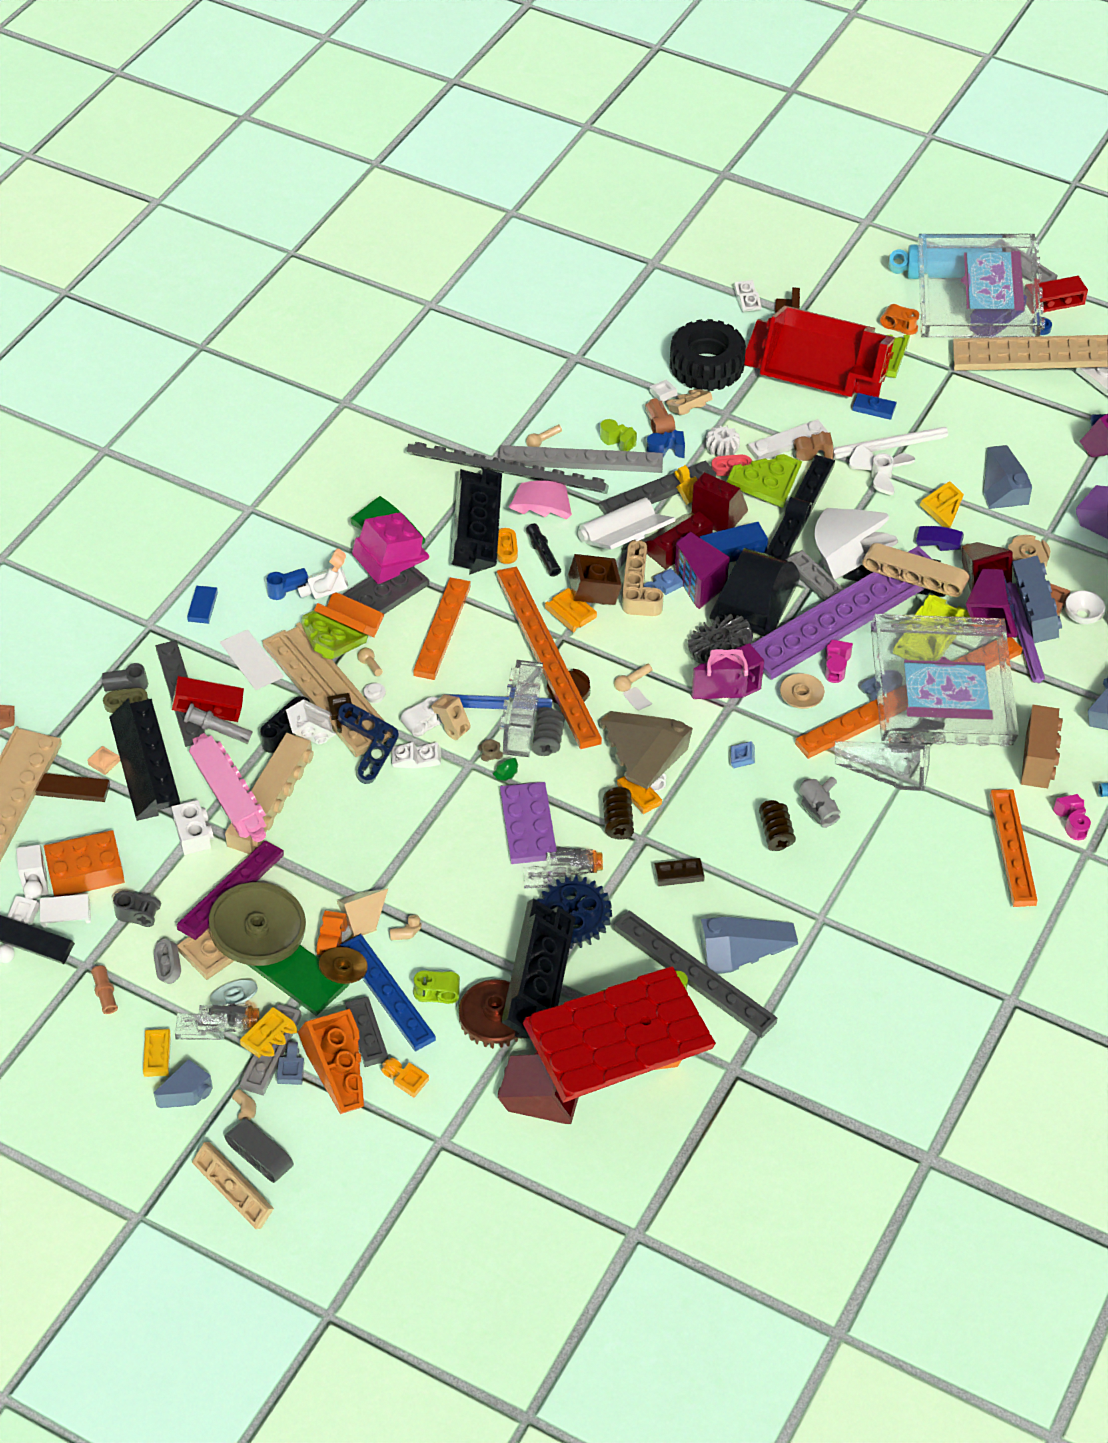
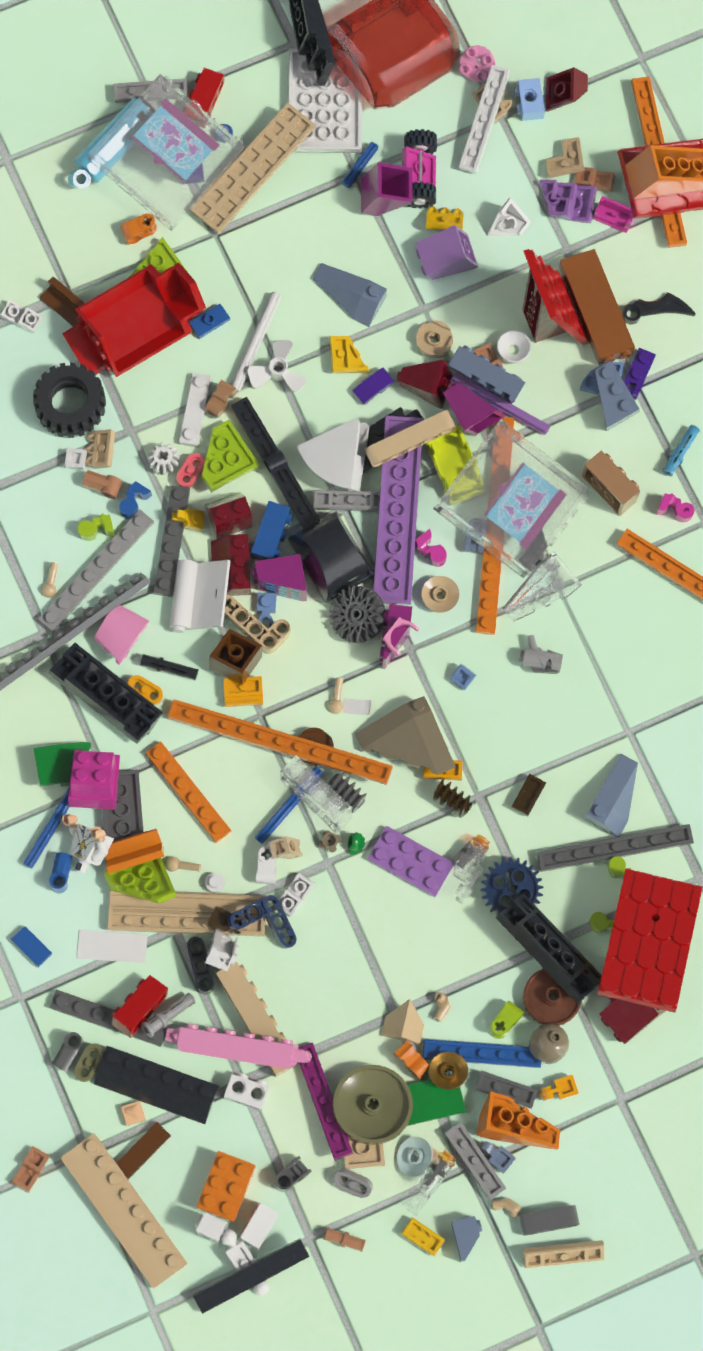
camera: 55 degrees left, 25 degrees up
yellow plate [240,1007,297,1058] -> none
dark brown piece [759,800,796,851] -> none
none -> blue axle [23,786,70,869]
none -> dark tan cylinder [529,1023,570,1064]

